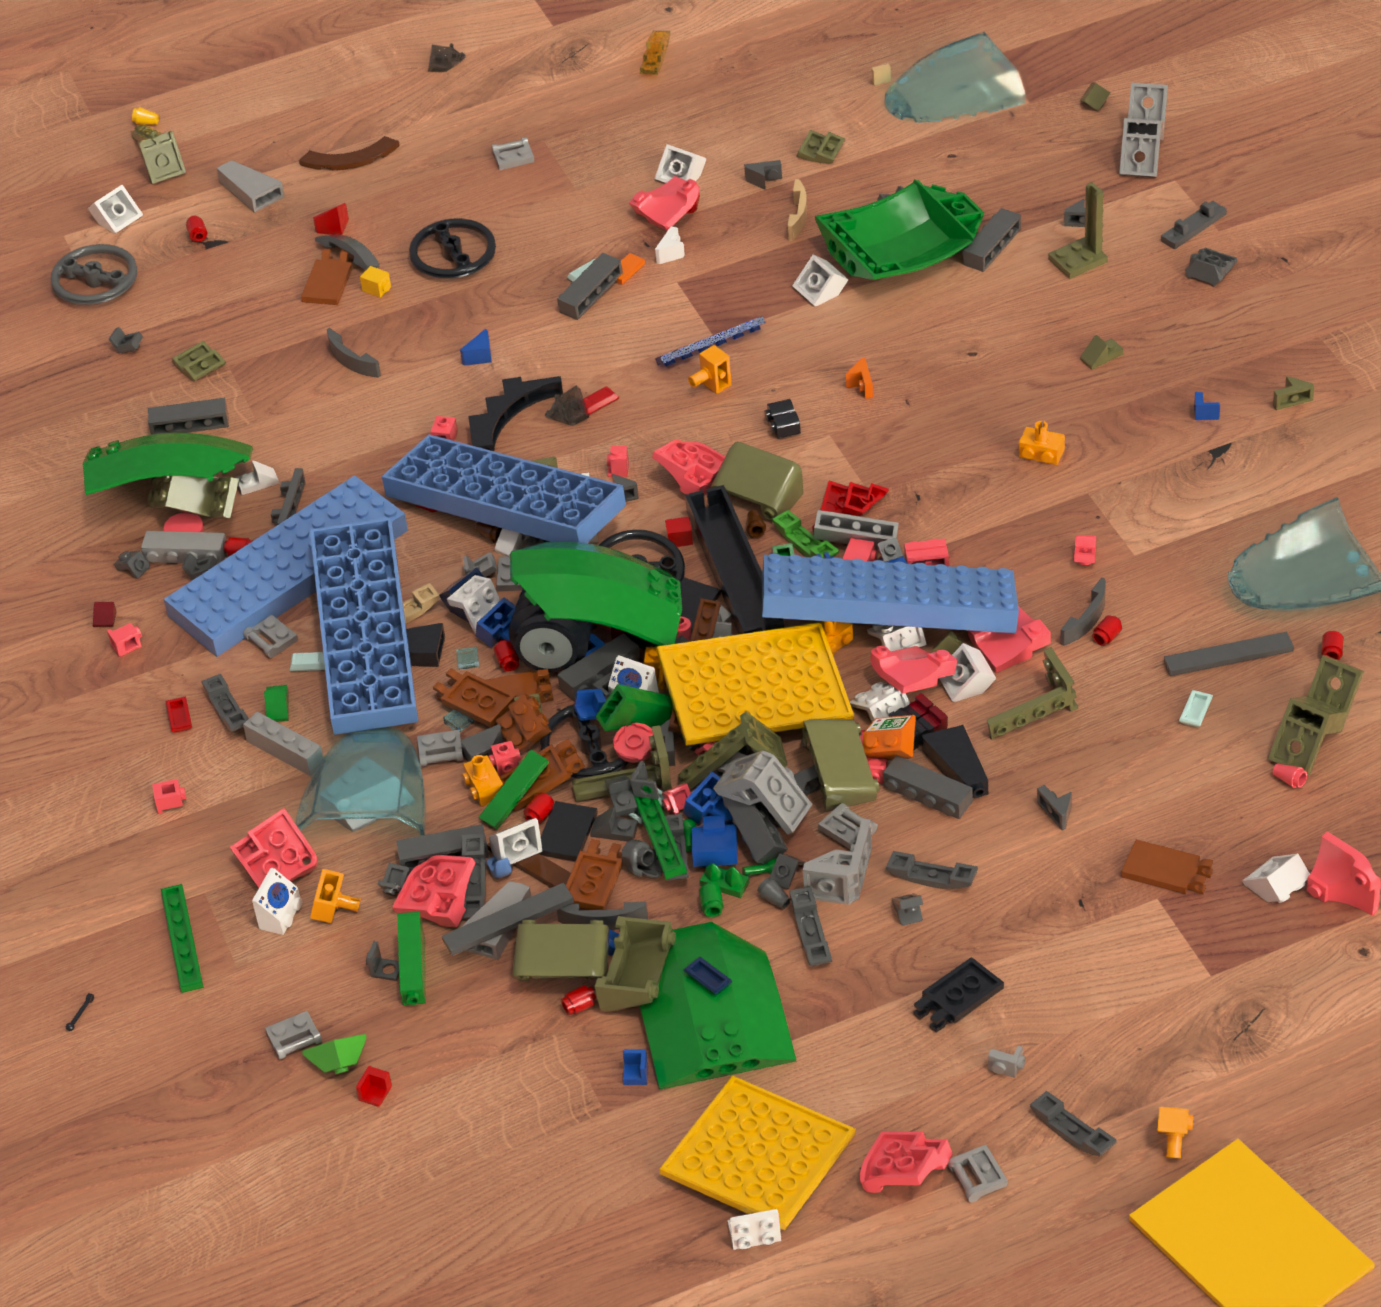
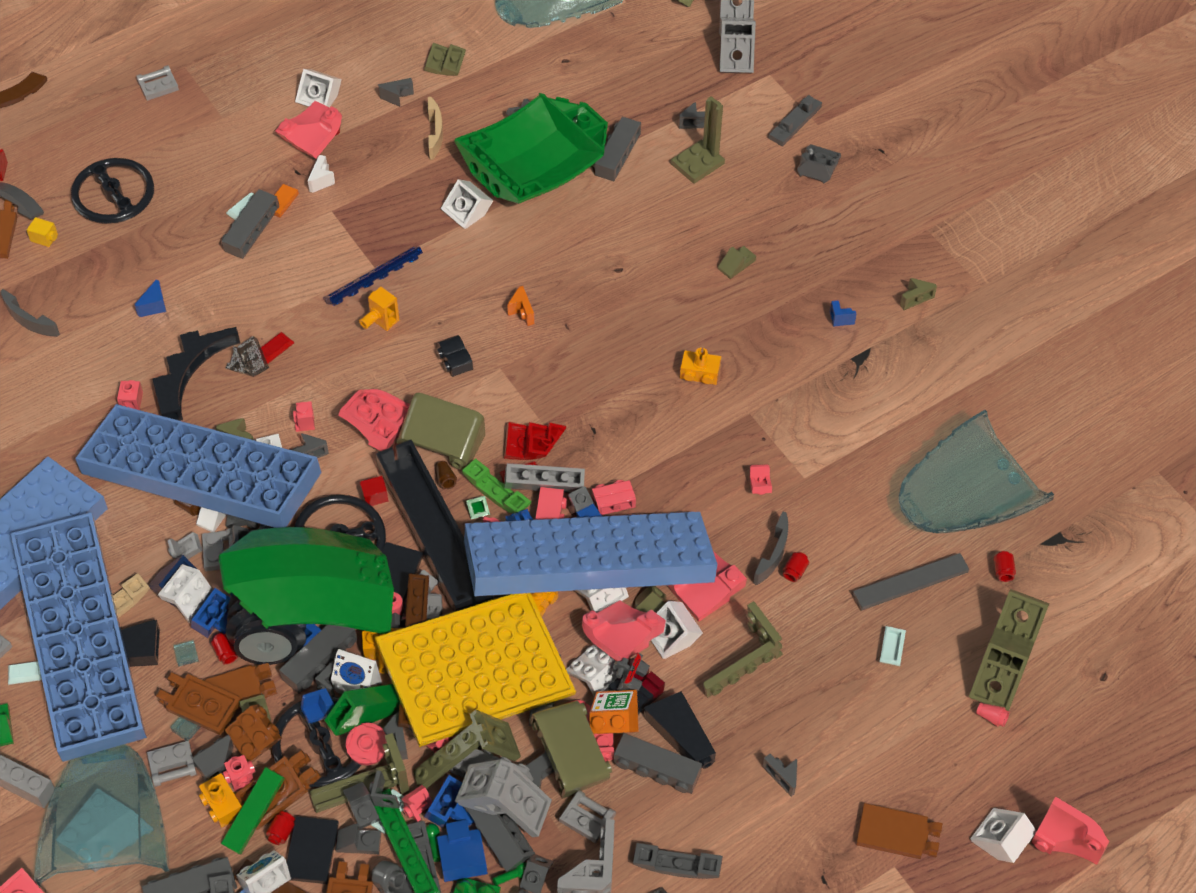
camera: 15 degrees left, 10 degrees up
none -> dark grey hips [613,653,650,692]

